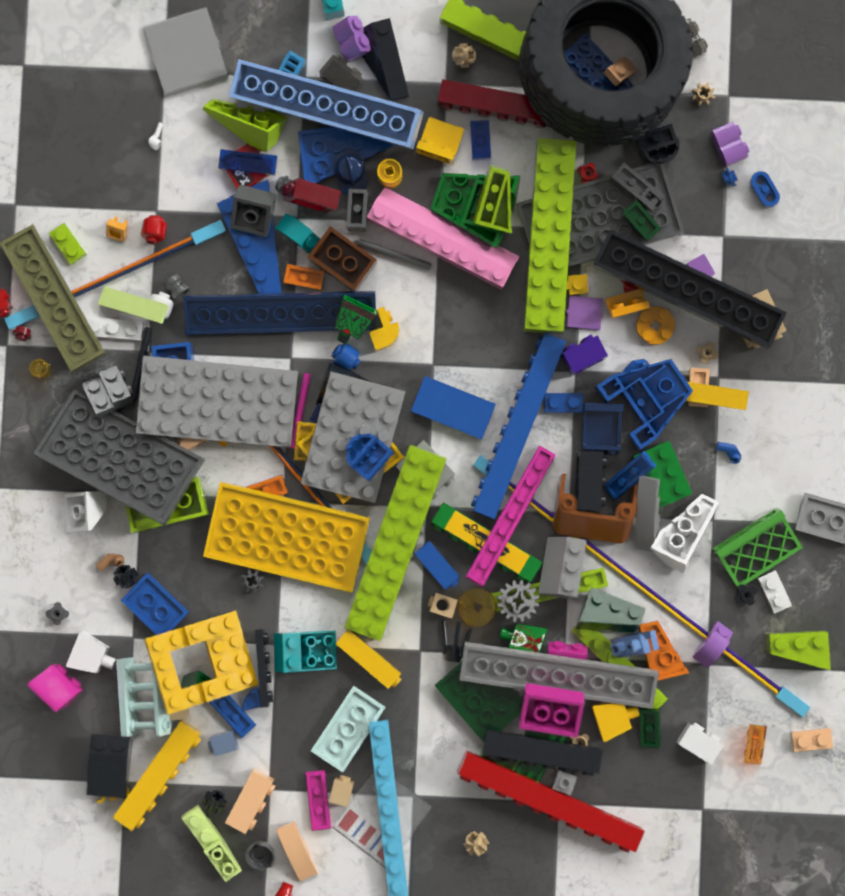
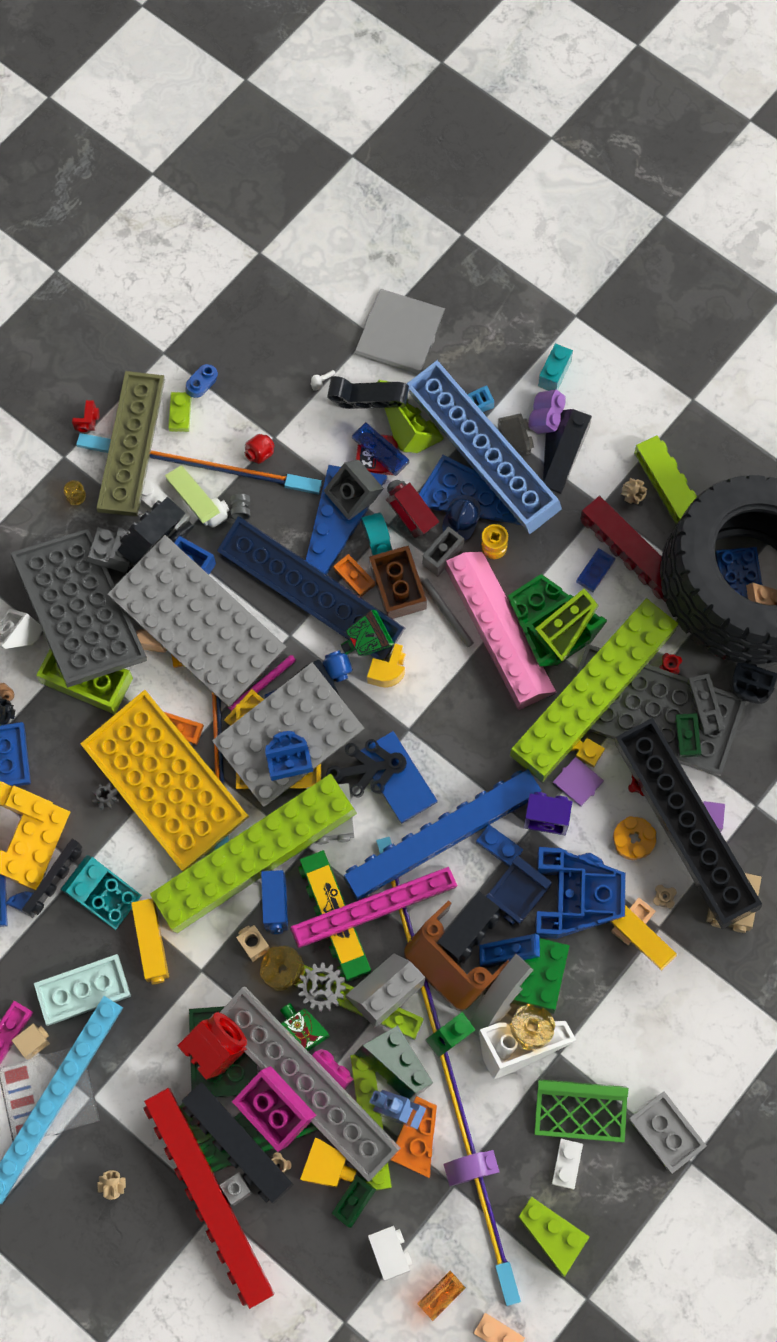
camera: 35 degrees right, 15 degrees down
dark red plate [12,326,32,342] -> none
light orange tile [106,217,127,242] -> none
yellow bracket [416,117,464,165] -> none
black plant [442,619,472,662] -> none
light orange bracket [605,289,650,318] -> none
blue arm [716,441,741,464] -> none
black plate [736,584,757,605] -> none
none -> black brick [118,497,186,566]
none -> red piece [177,1012,247,1080]
none -> blue plate [185,364,218,398]
none -> black plant [326,739,407,798]
none -> black beam [327,376,409,409]
none -> green torso [425,1012,475,1058]
none -> clear yellow plate [510,1004,555,1050]

